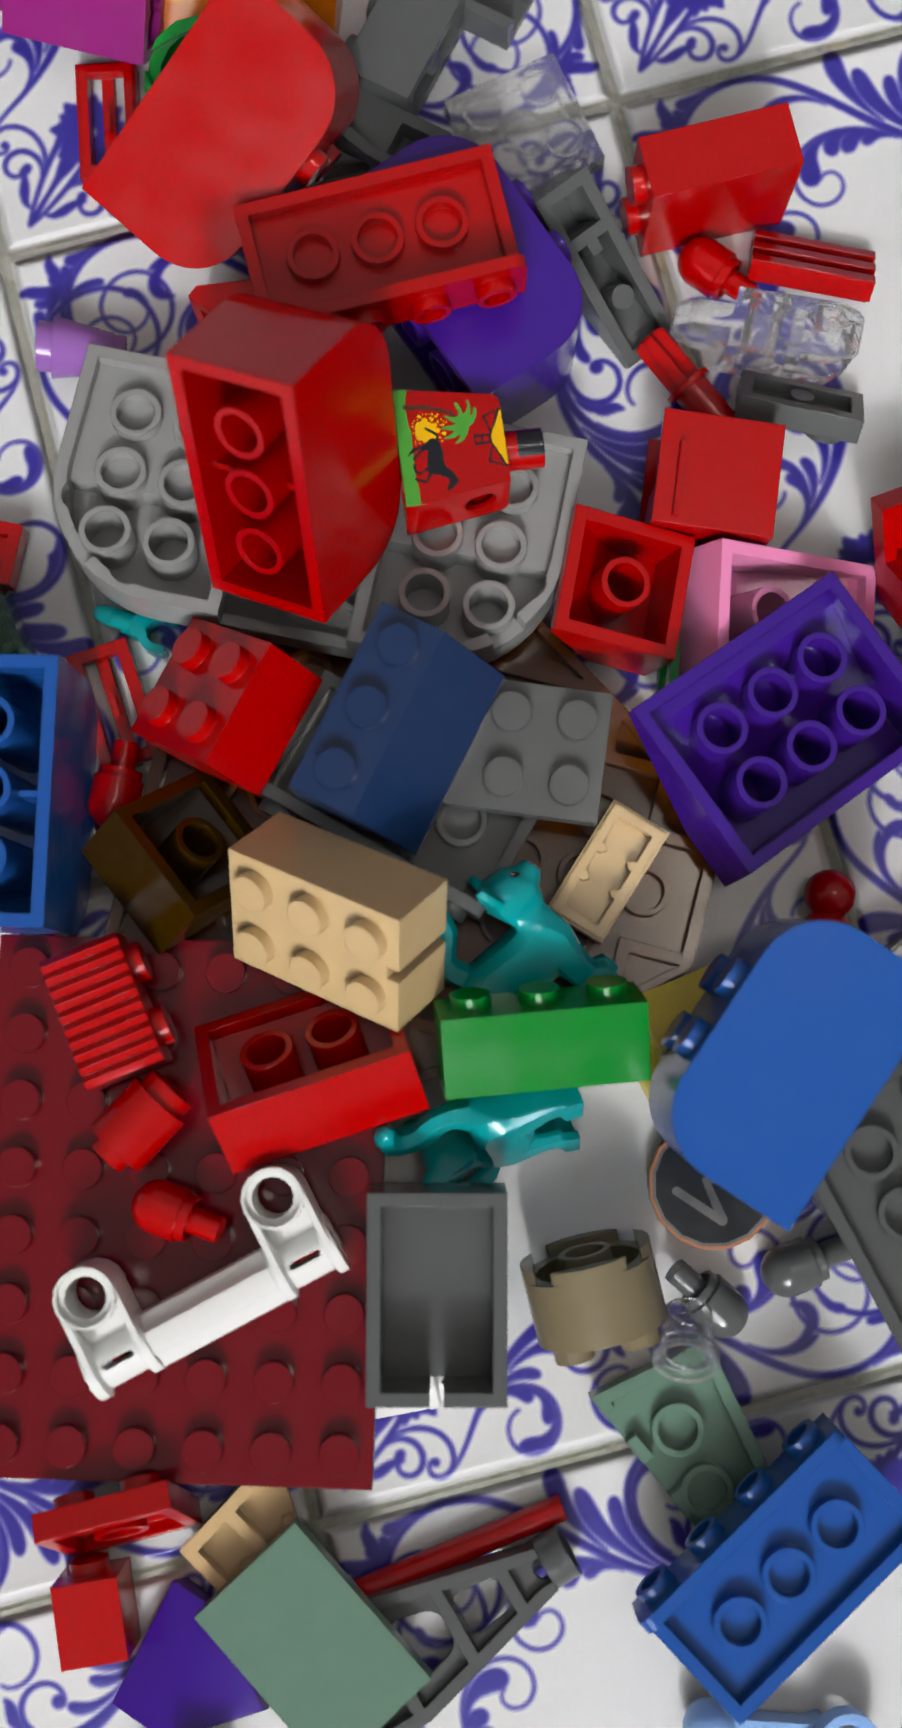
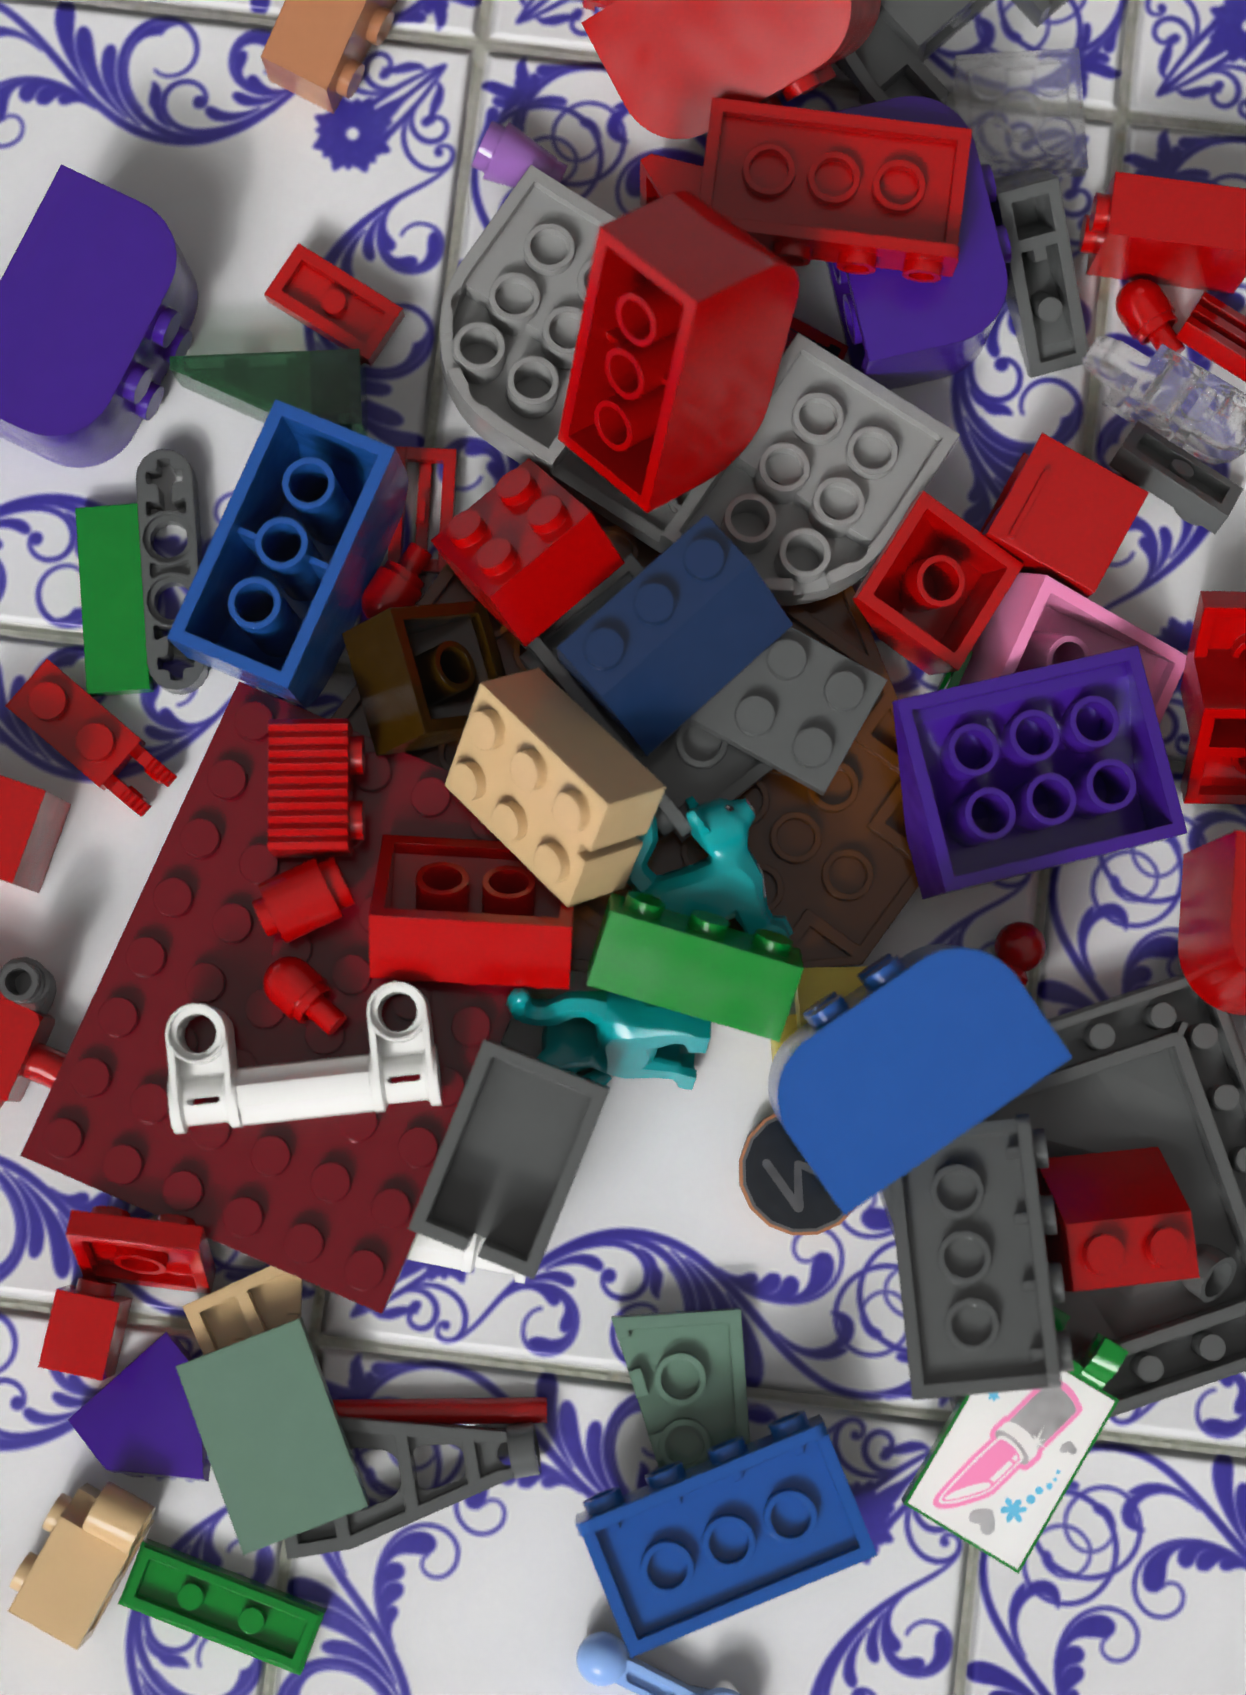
camera: 20 degrees right, 0 degrees up
teal piece [93,604,180,658] -> none
red torso [392,390,545,535] -> none
dark tan brick [520,1229,668,1366] -> none
tan plate [548,799,670,945] -> none
red axle [637,327,734,417] -> none
clear piece [652,1297,720,1384] -> none
dark grey cylinder [665,1259,749,1338] -> none
dark grey cylinder [760,1235,852,1298] -> none

